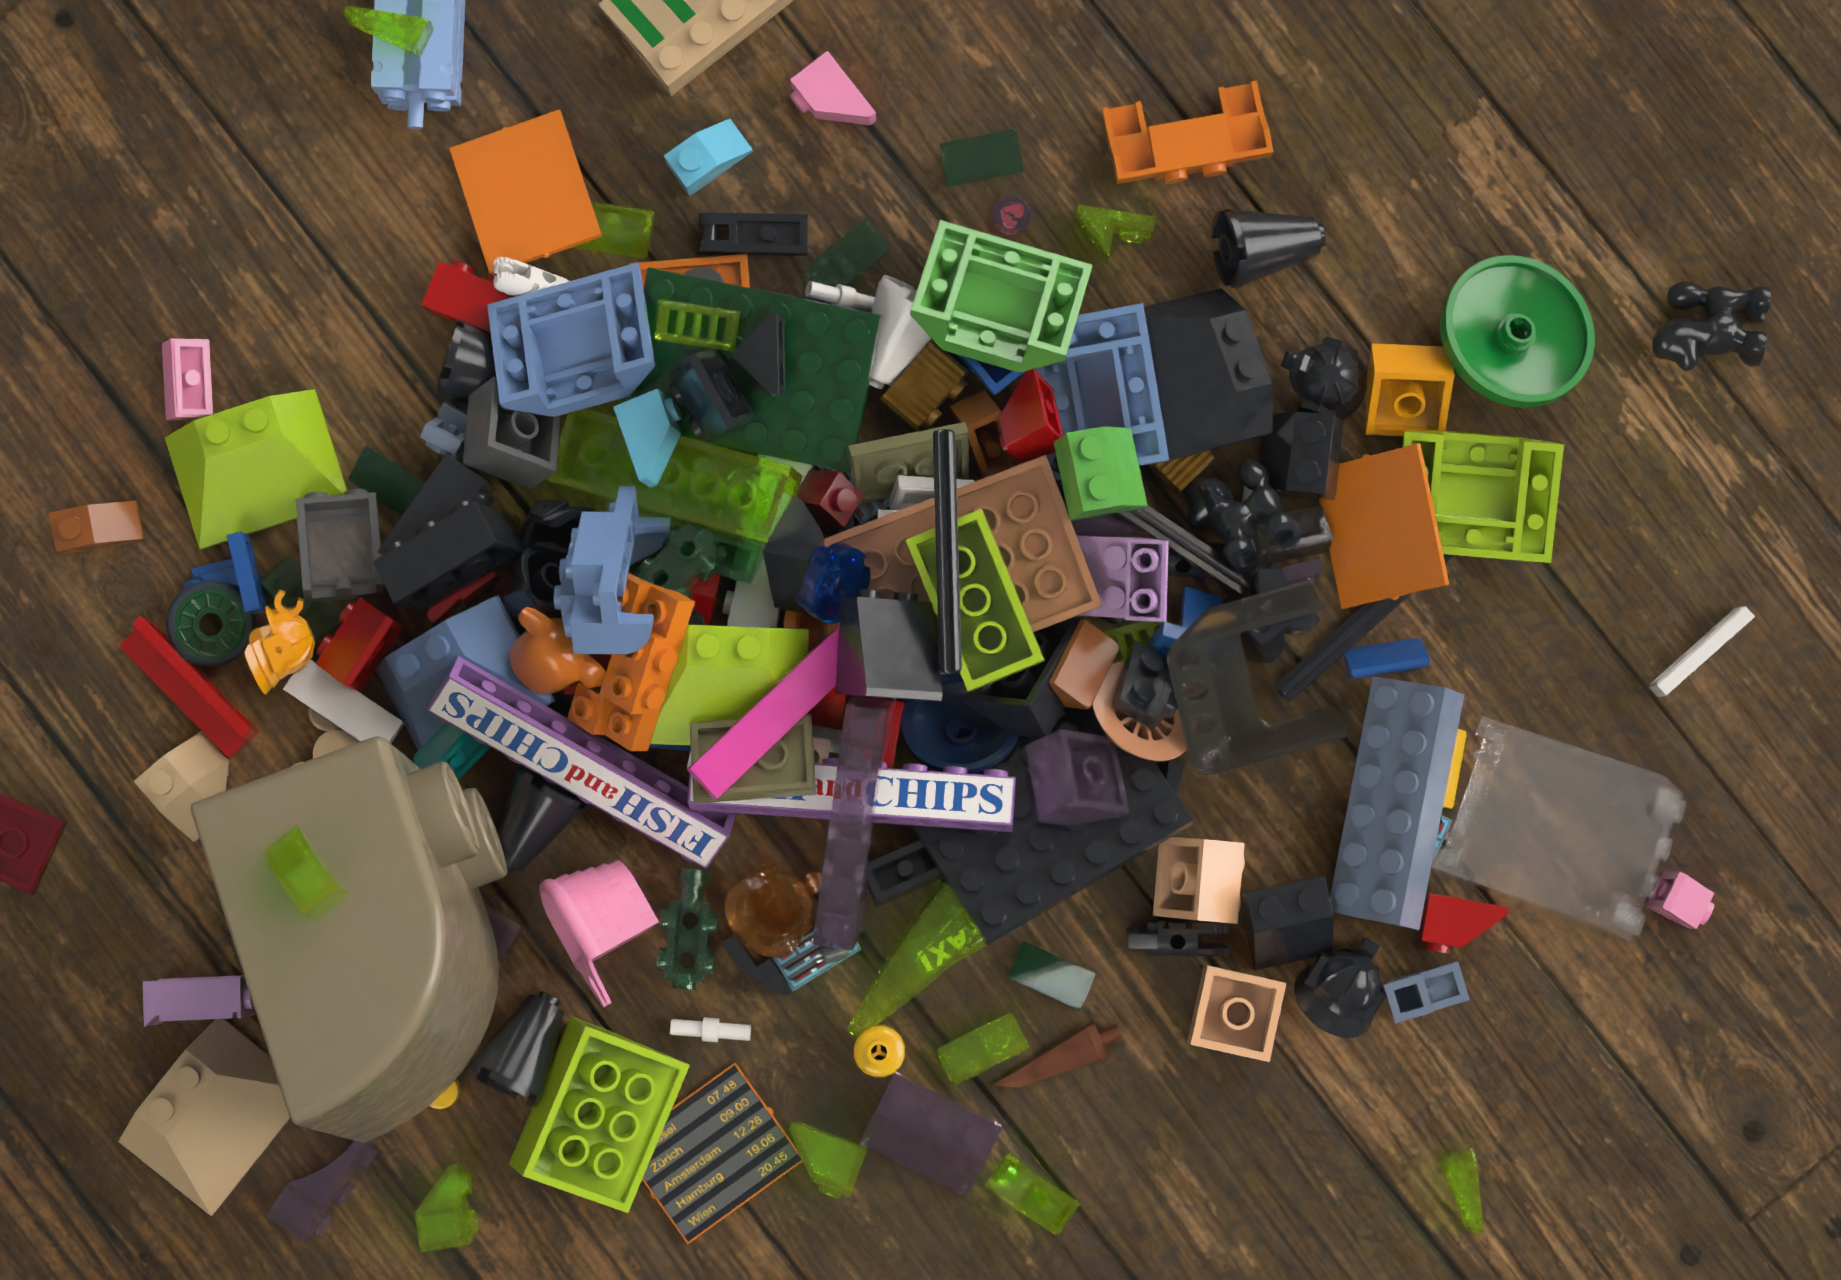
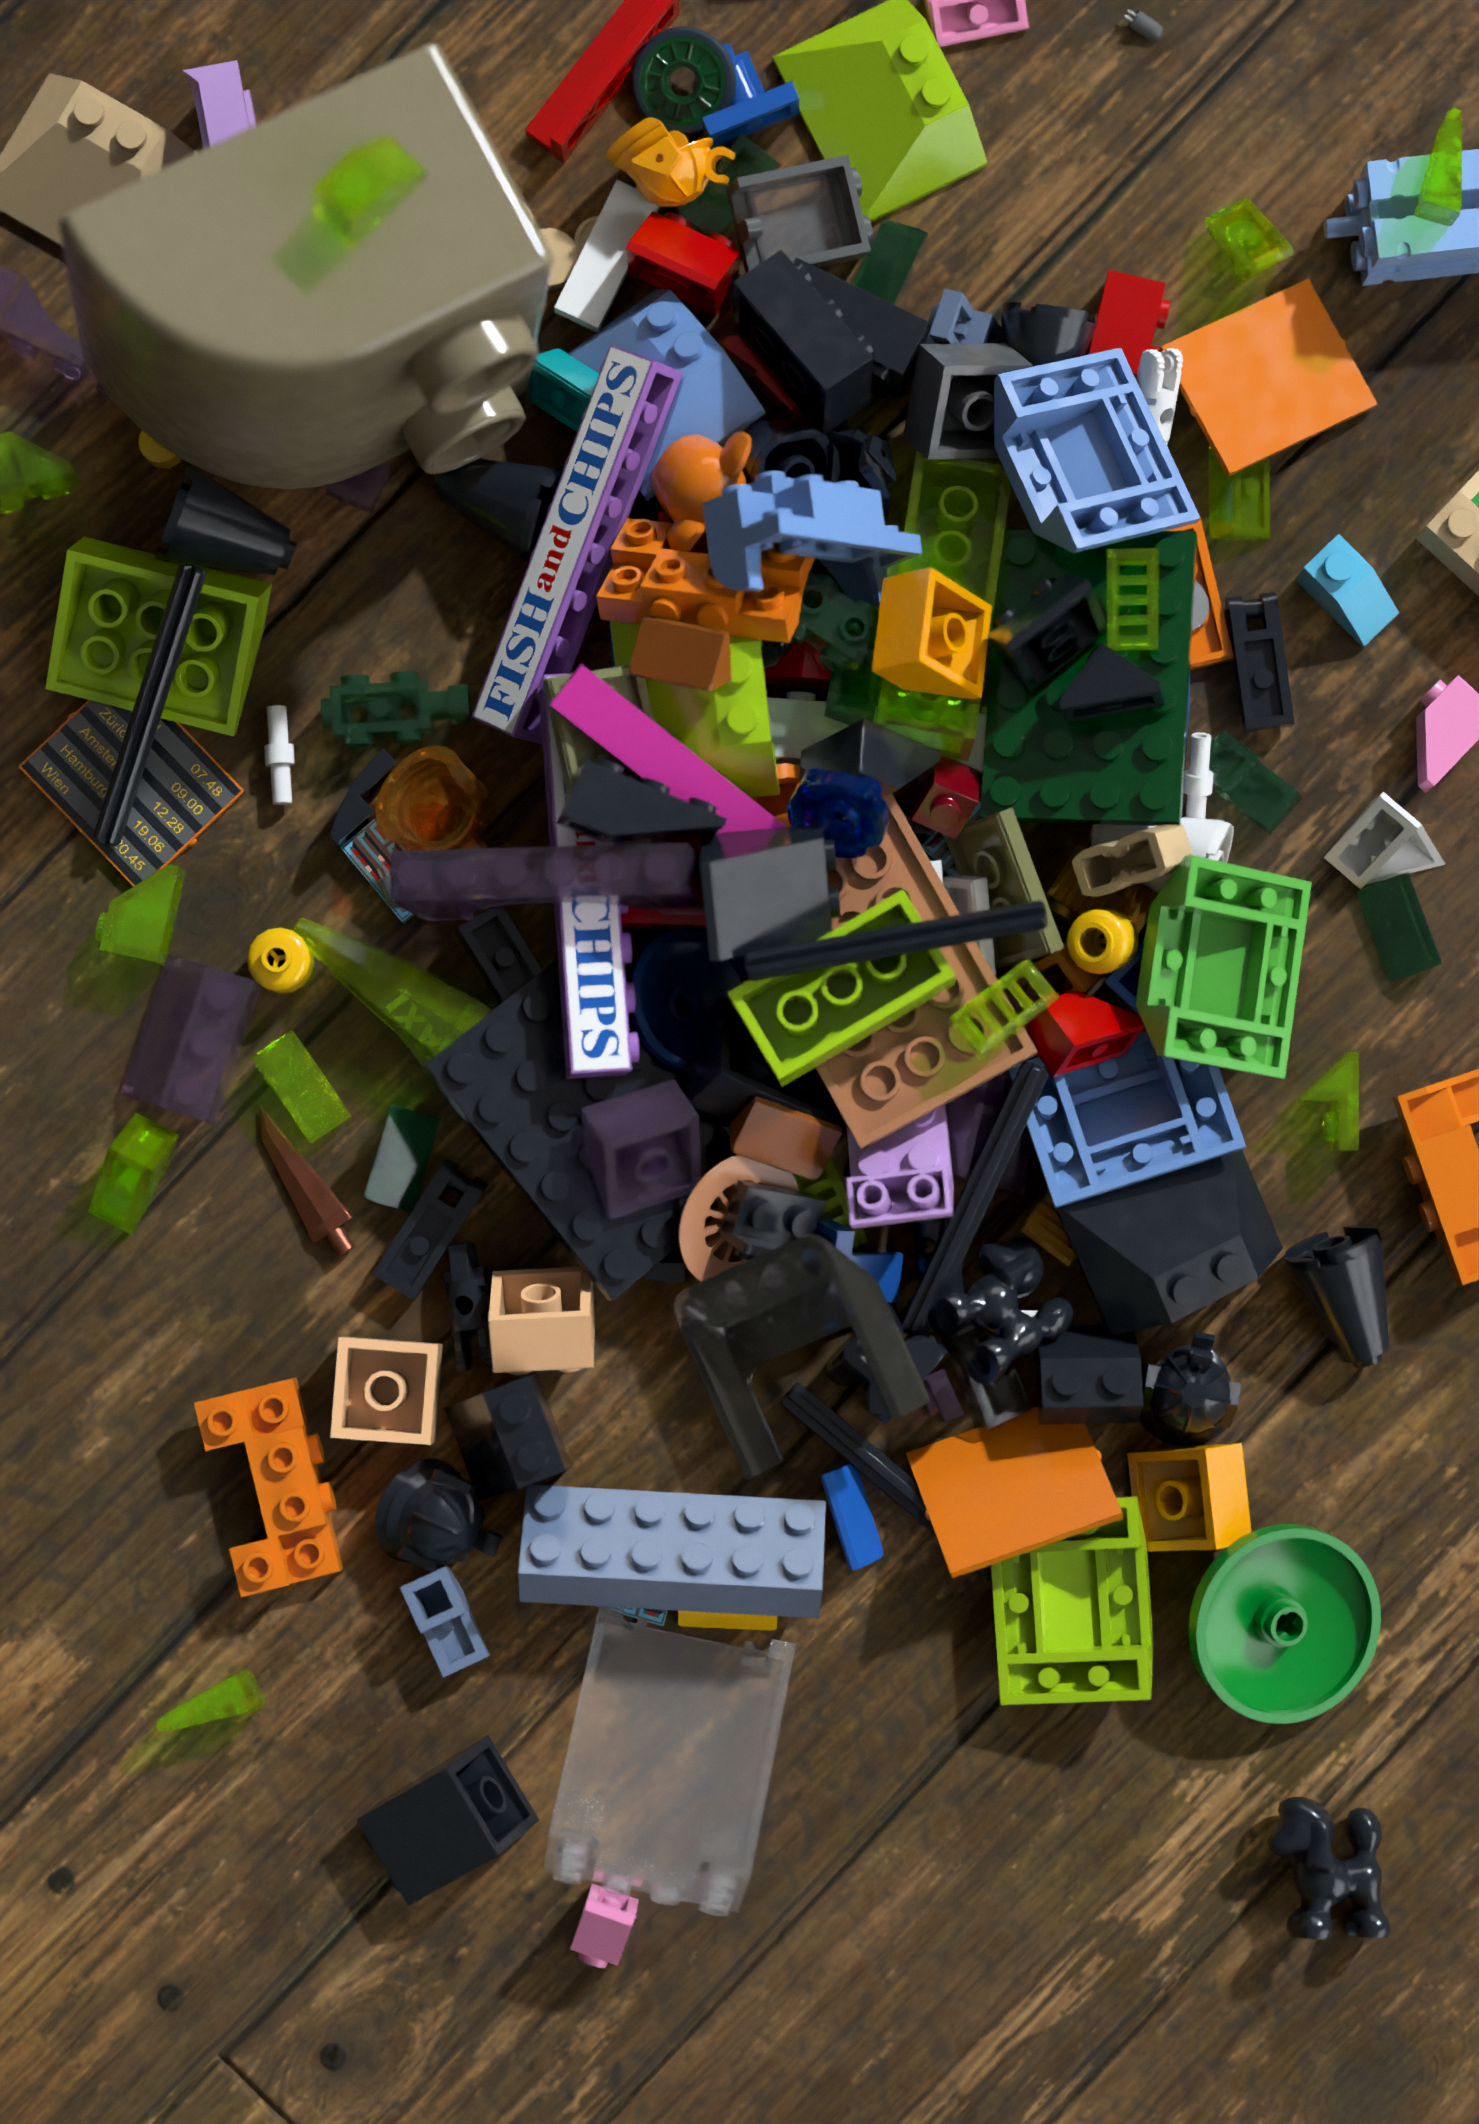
camera: 85 degrees right, 0 degrees up
tan slope [134,731,230,842] -> none
bright pink piece [539,860,659,1008] -> none
medium azure slope [614,389,682,488] -> none
tile [992,195,1032,236] -> none
bright green slope [1053,426,1148,521] -> none
red slope [1416,893,1509,954] -> none
white tile [1649,606,1755,697] -> none
none -> black axle [93,564,206,846]
none -> orange bracket [194,1377,343,1597]
none -> black slope [357,1735,539,1906]
none -> black plate [372,1158,489,1301]
none -> black slope [557,758,727,843]
none -> dark orange slope [630,615,732,691]
none -> light orange slope [872,567,992,700]
none -> clear neon green slope [949,958,1059,1061]
none -> yellow head [1067,908,1139,974]
none -> tan brick [1072,824,1193,897]
none -> dark grey piece [1124,9,1163,42]
none -> clear neon green slope [1205,197,1294,287]
none -> white slope [1324,792,1446,889]

